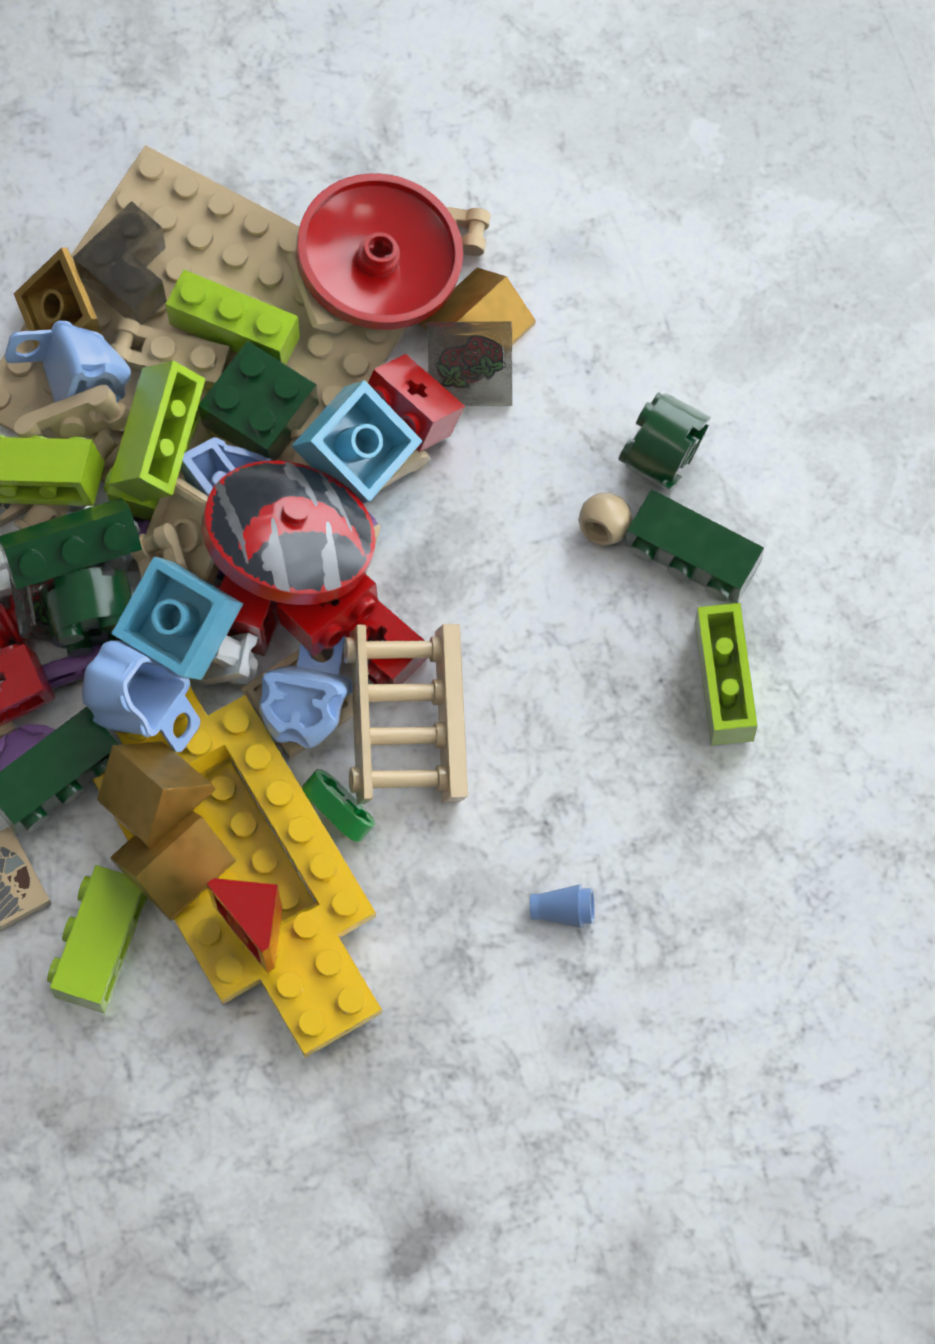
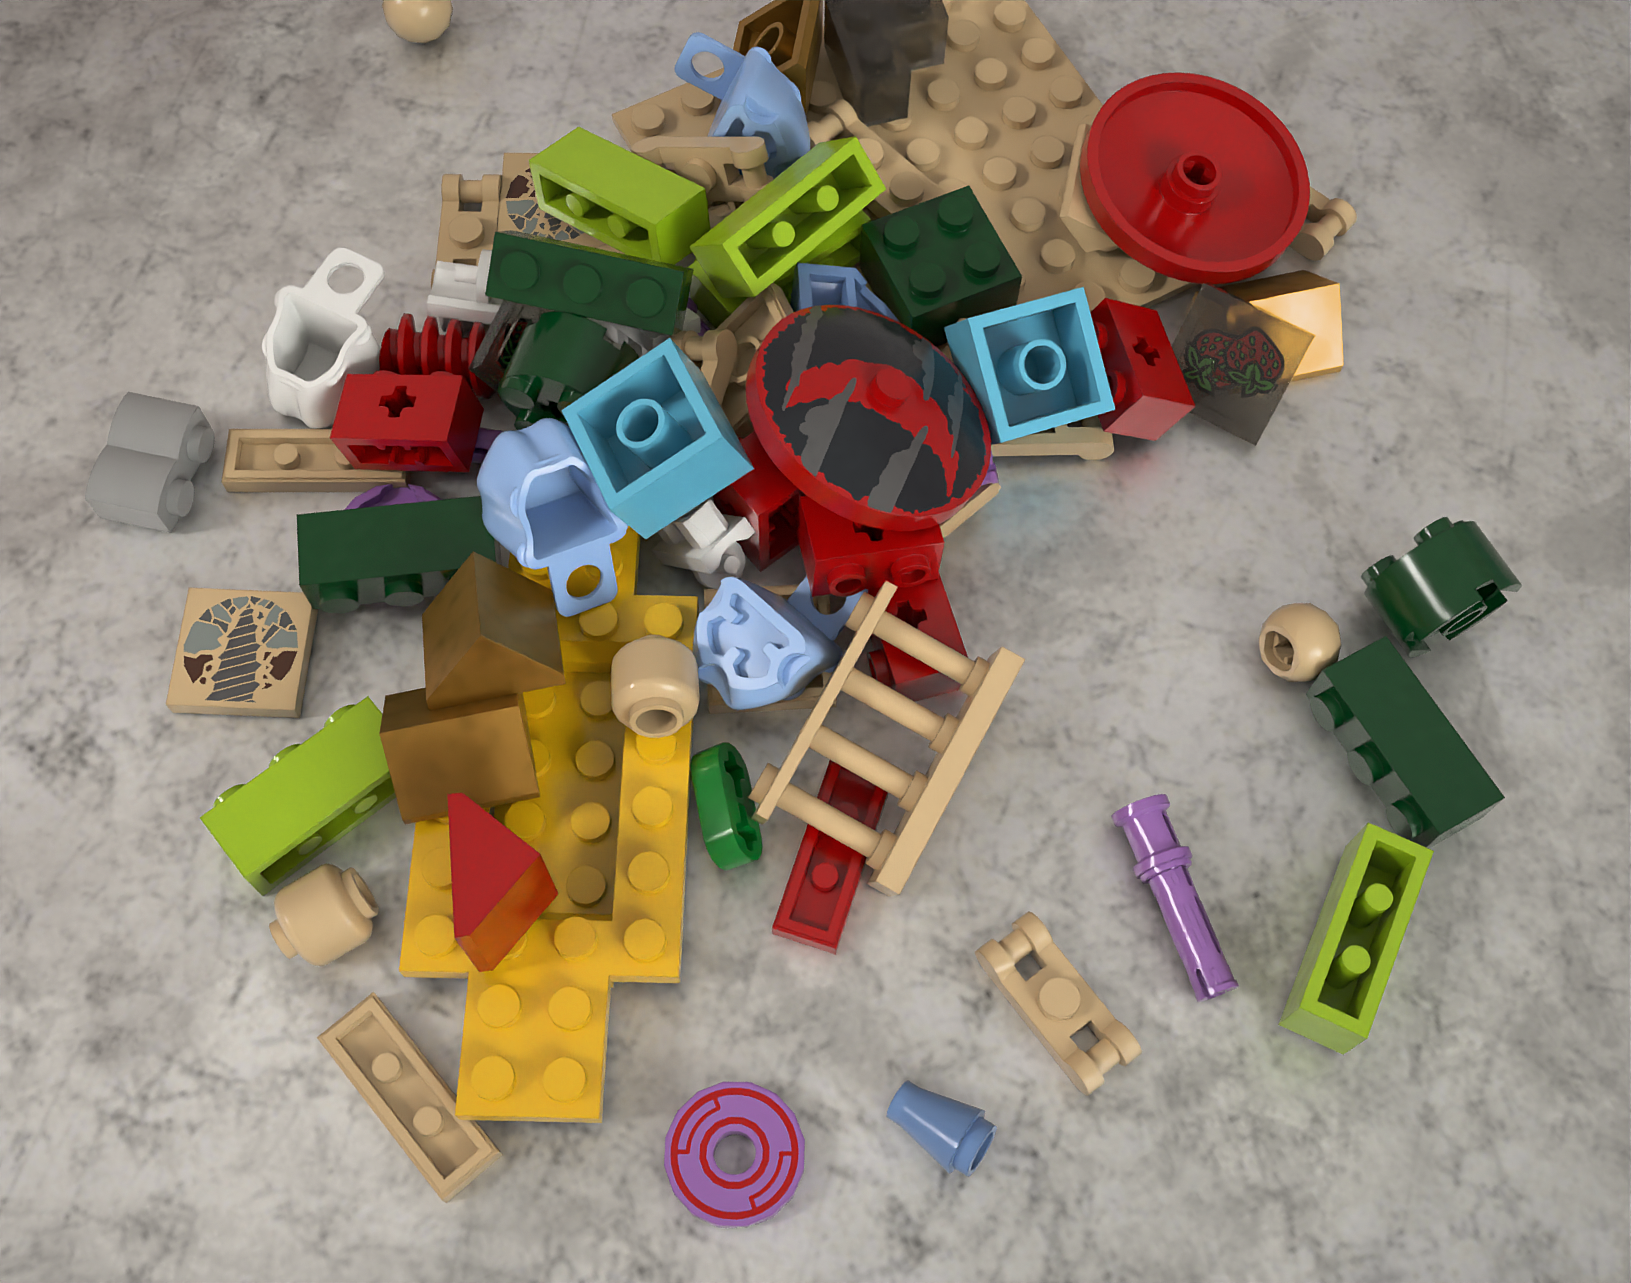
camera: 30 degrees right, 5 degrees down
lime brick [165,269,300,365] -> none
none -> tan head [269,863,379,966]
none -> tan tile [317,992,503,1203]
none -> tan head [611,635,700,738]
none -> medium lavender tile [664,1082,805,1228]
none -> red tile [772,760,889,955]
none -> tan plate [975,911,1142,1096]
none -> medium lavender pin [1111,794,1239,1002]

